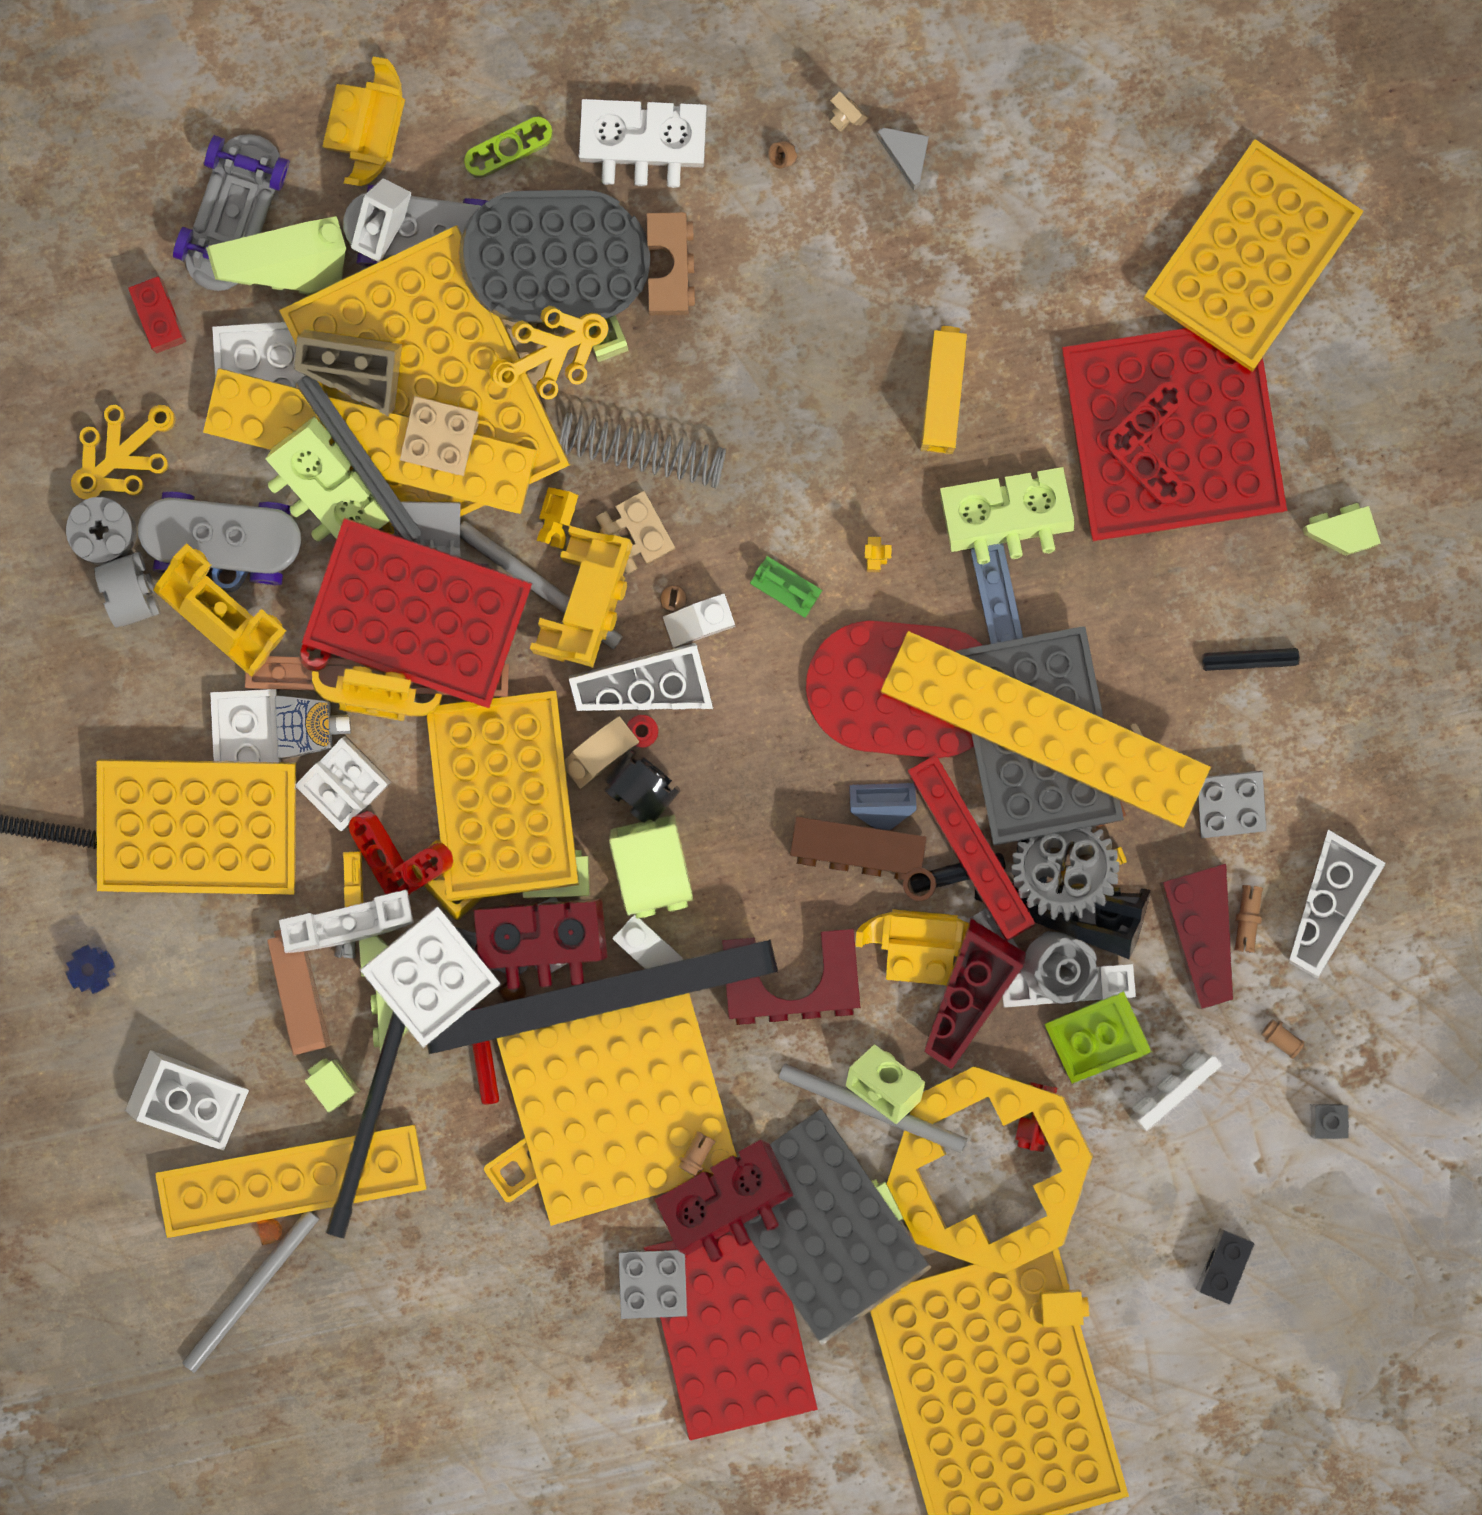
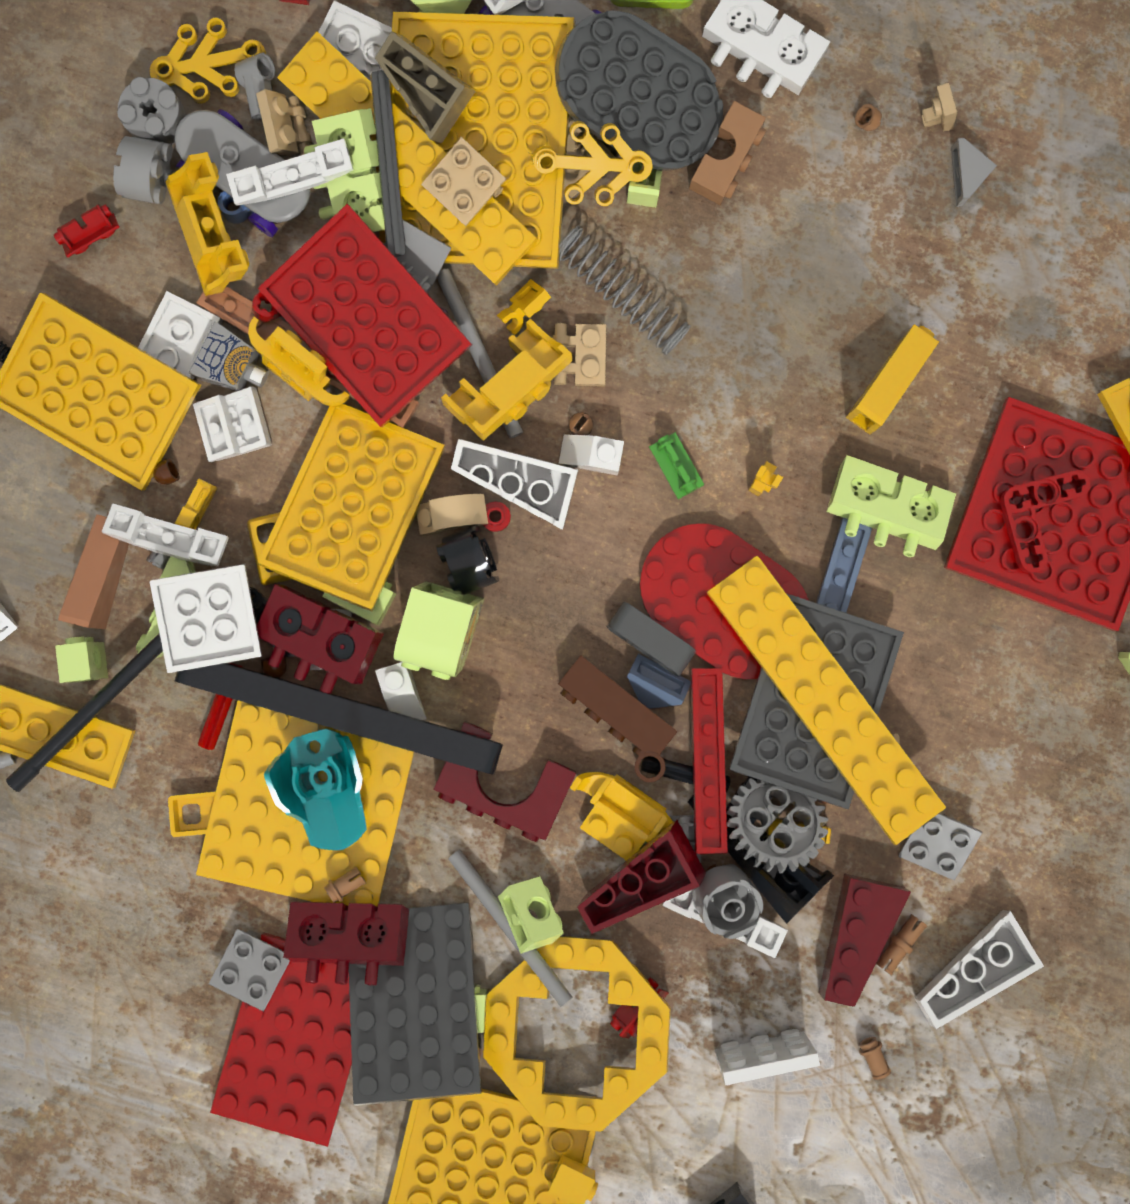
camera: 30 degrees right, 0 degrees up
red beam [349,811,453,896] -> none
lime plate [1044,991,1152,1084] -> none
black axle [1202,648,1300,671] -> none
dark grey brick [1310,1104,1349,1139] -> none
none -> red hinge [53,204,120,258]
none -> reddish brown hinge [153,459,180,485]
none -> white slope [226,138,353,206]
none -> light grey piece [234,53,275,120]
none -> tan plate [256,89,312,157]
none -> teal piece [264,728,367,850]
none -> dark grey beam [606,602,696,677]

